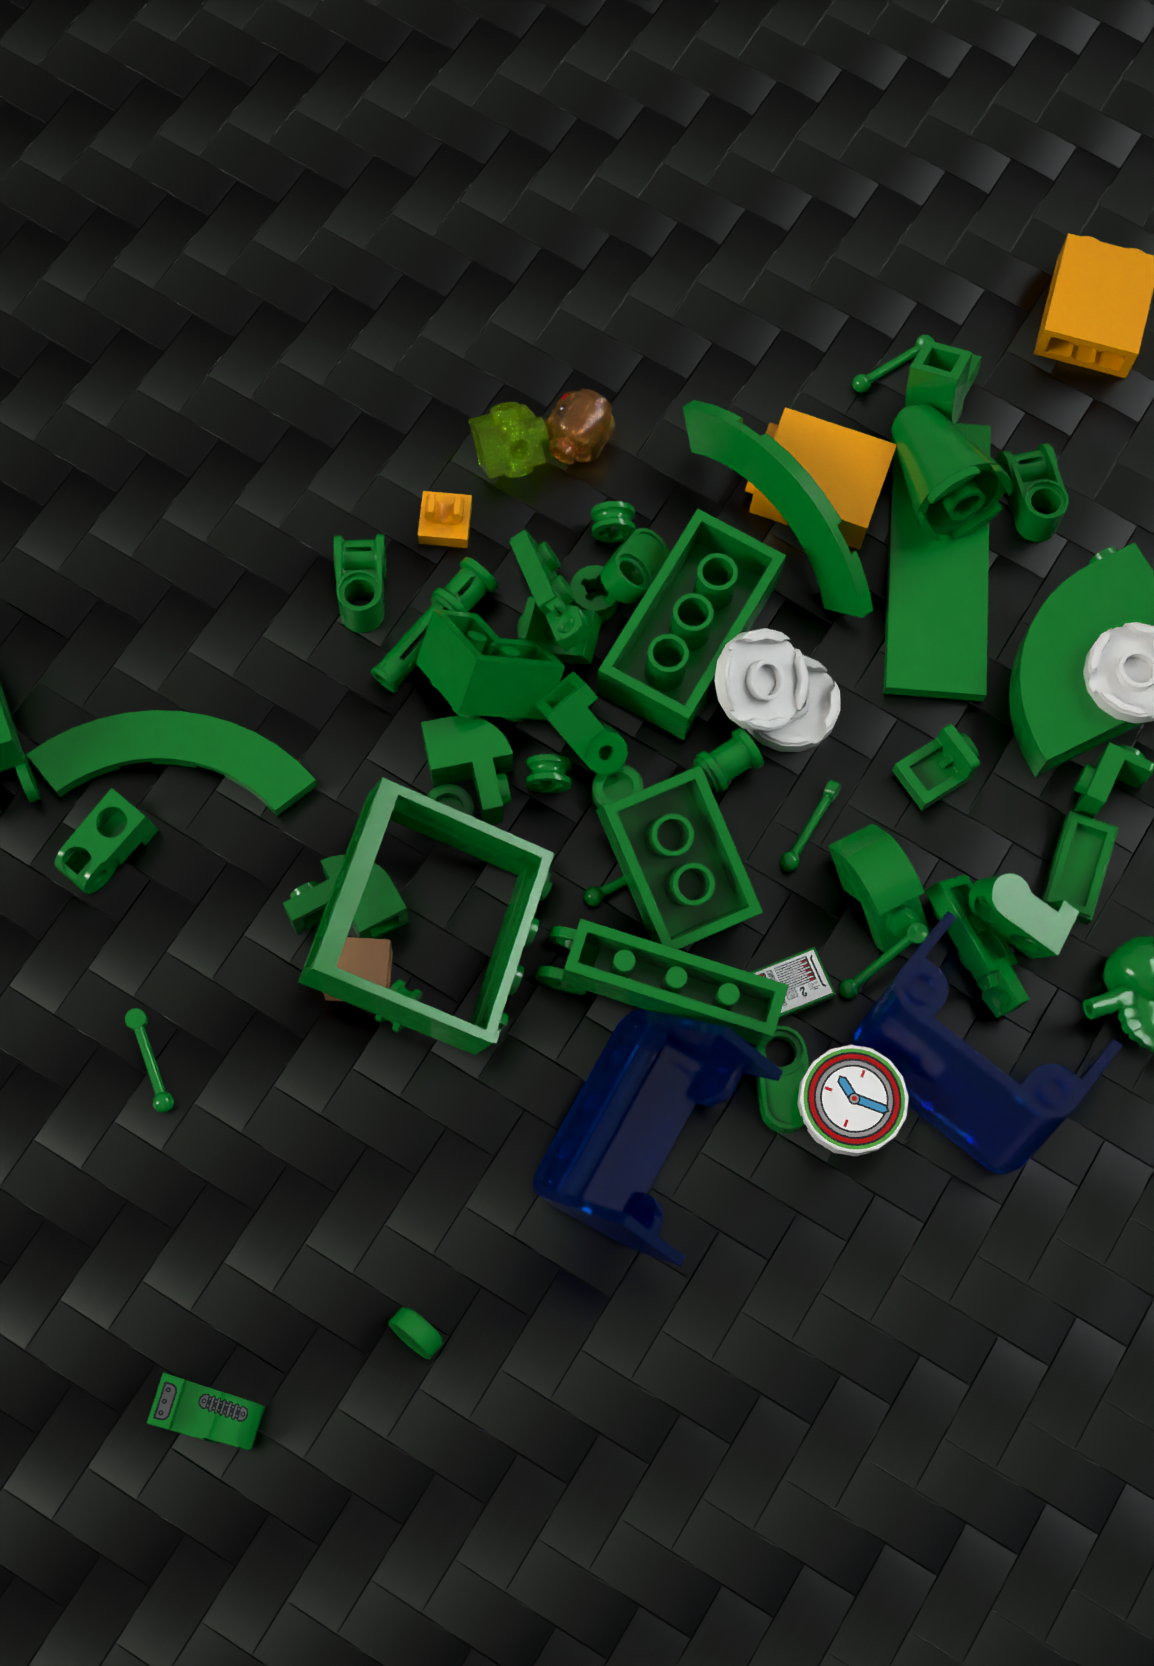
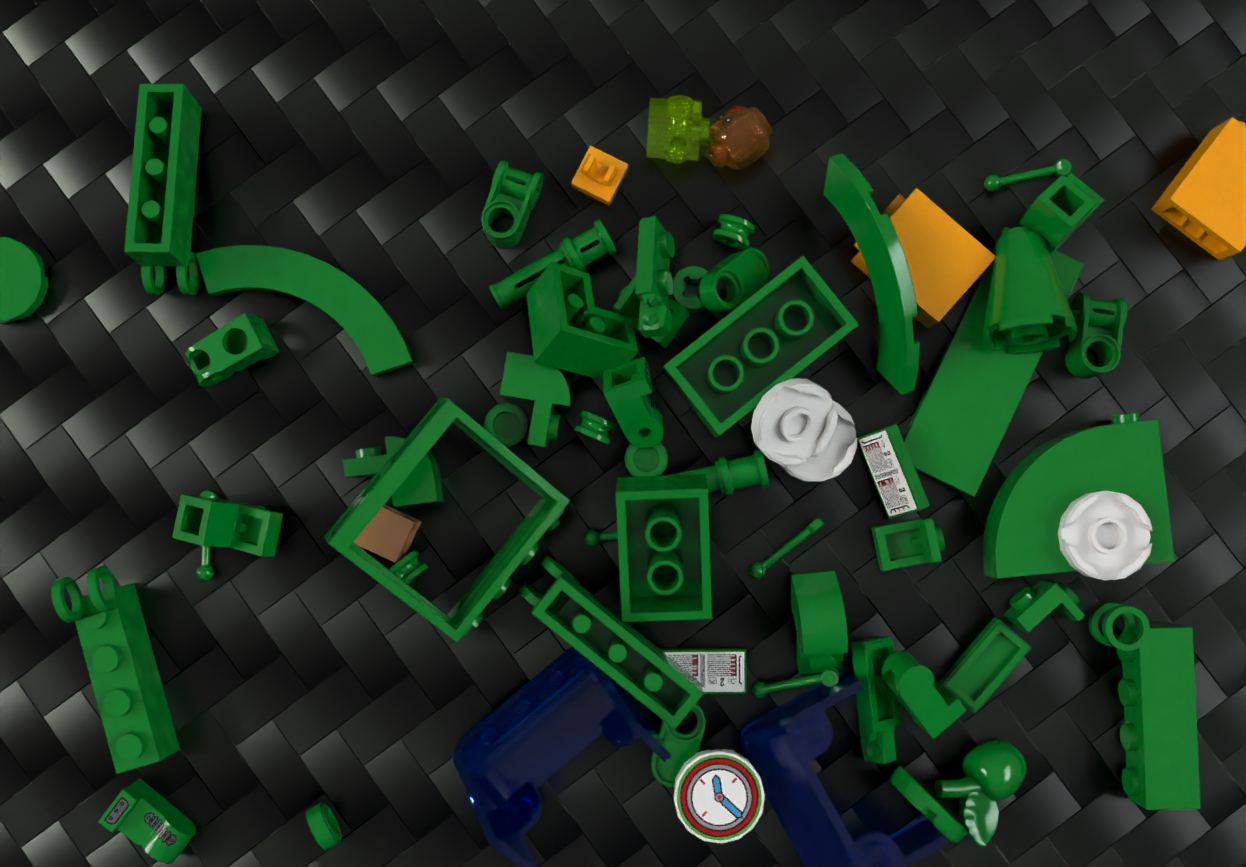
camera: 30 degrees right, 15 degrees up
none -> green hinge [51,566,180,774]
none -> green brick [172,494,284,557]
none -> tile [857,423,930,519]
none -> green tile [890,766,968,844]

